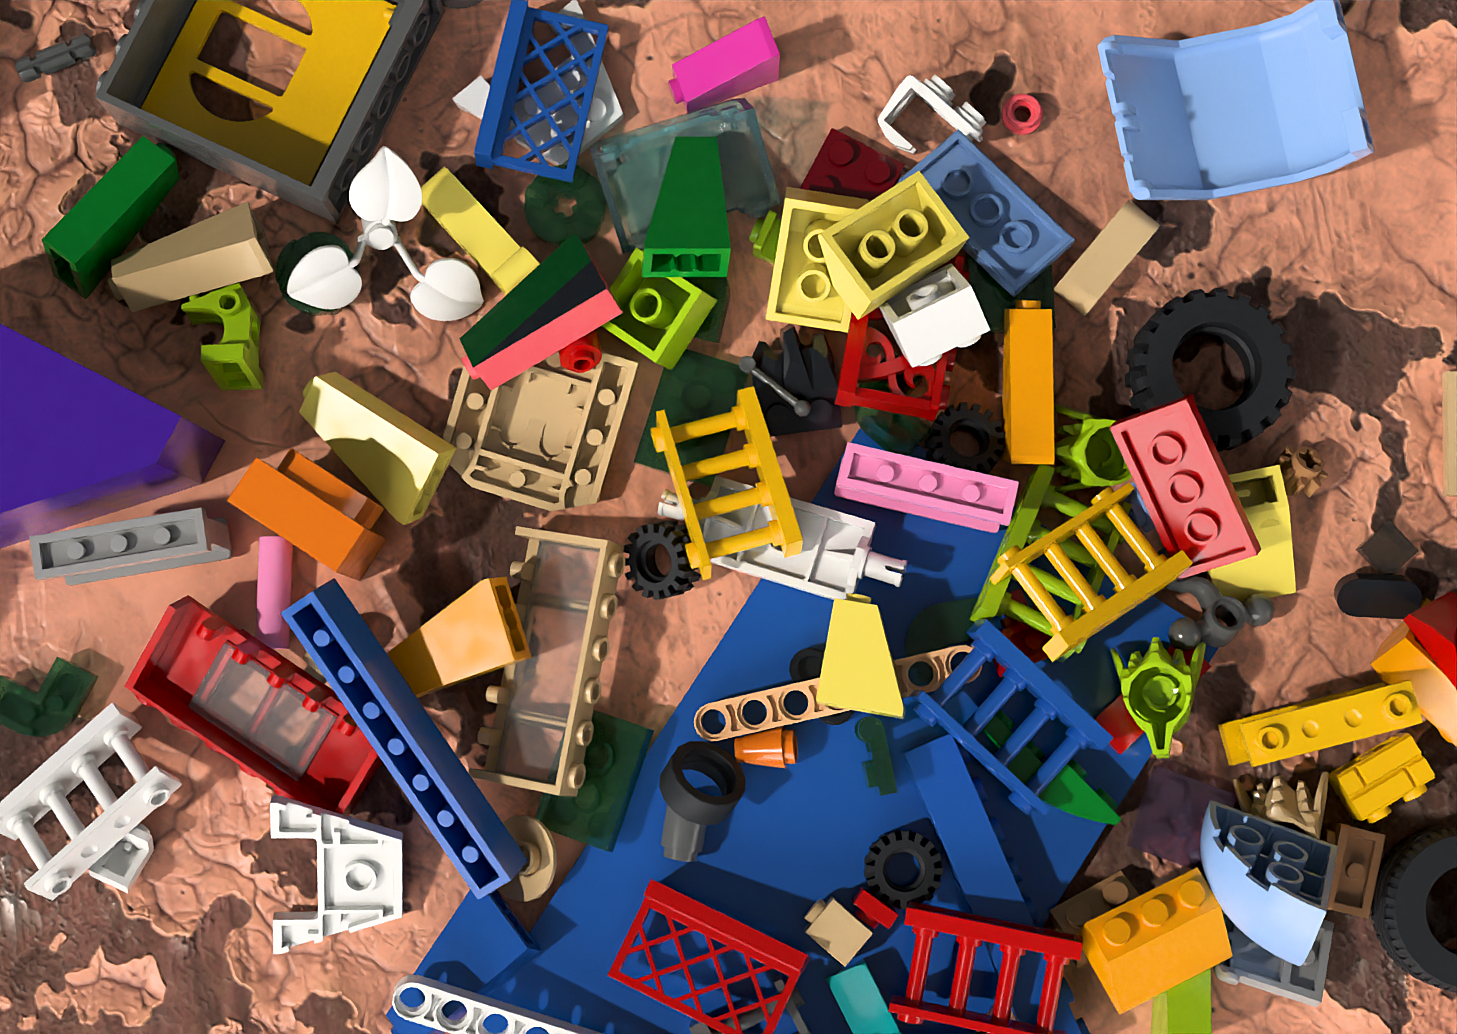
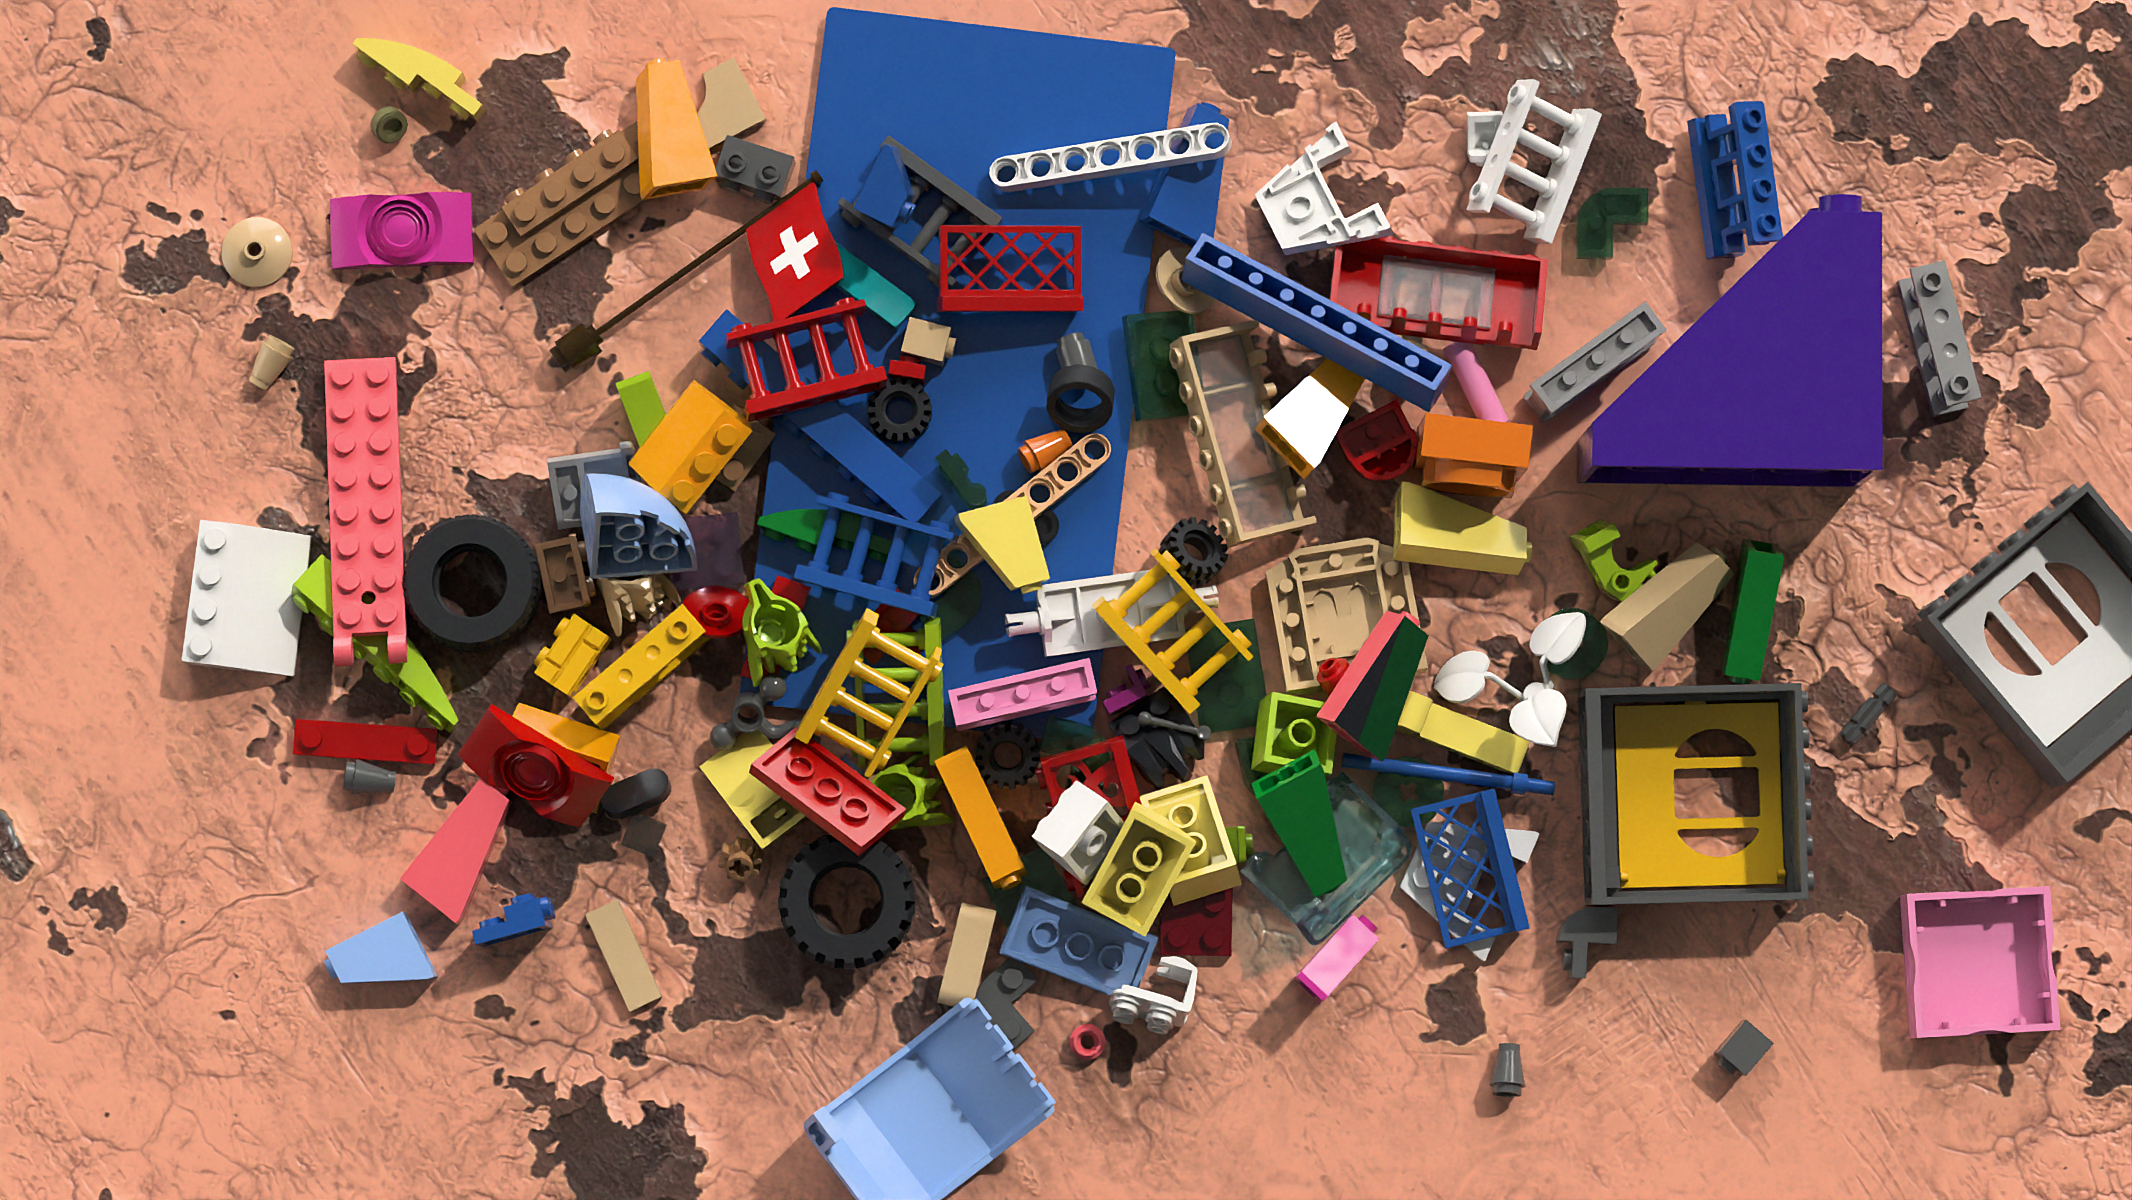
camera: 145 degrees right, 0 degrees up
none -> red dish [682,586,749,638]
none -> dark grey plate [976,957,1038,1051]
none -> magenta bracket [1103,664,1150,717]
none -> red slope [1334,399,1418,482]
none -> blue bar [1341,753,1555,796]

